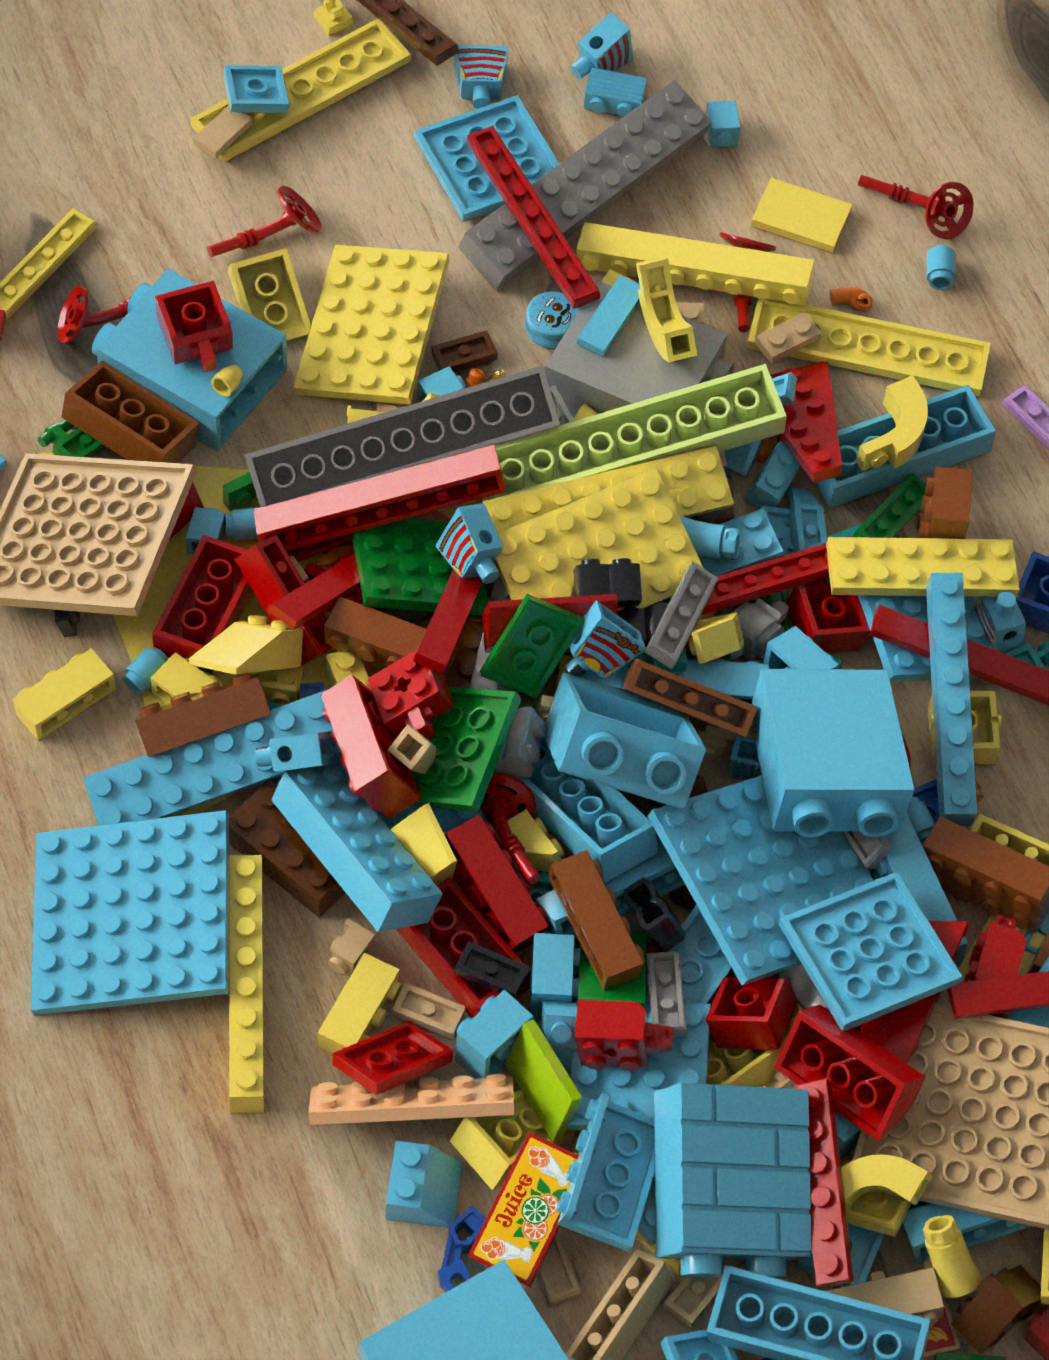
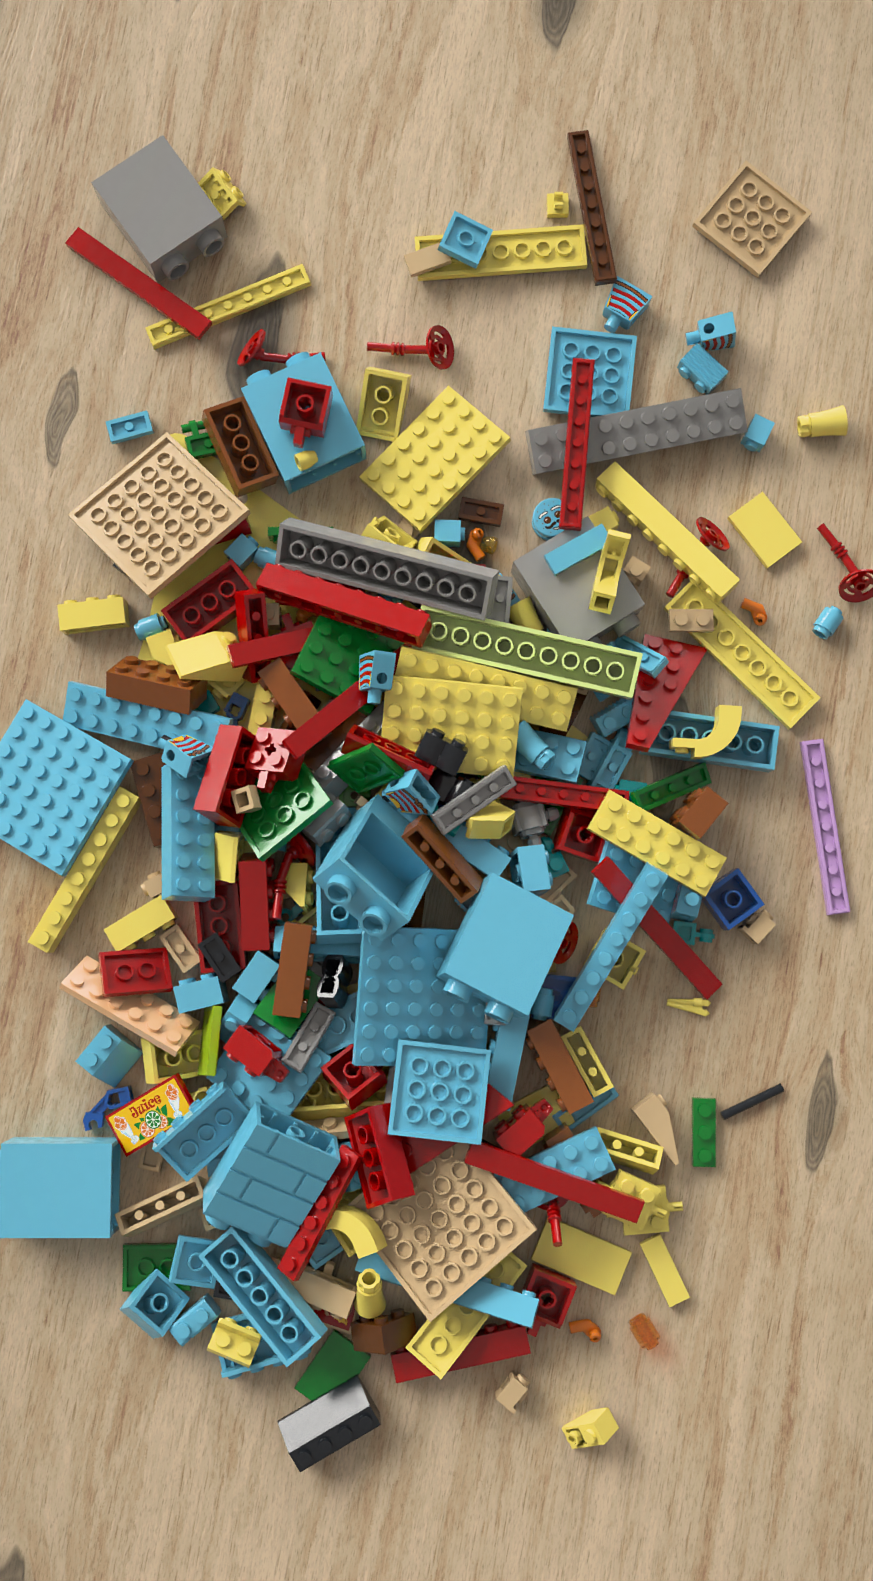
camera: 30 degrees right, 25 degrees up
none -> light yellow plant [797,405,848,438]

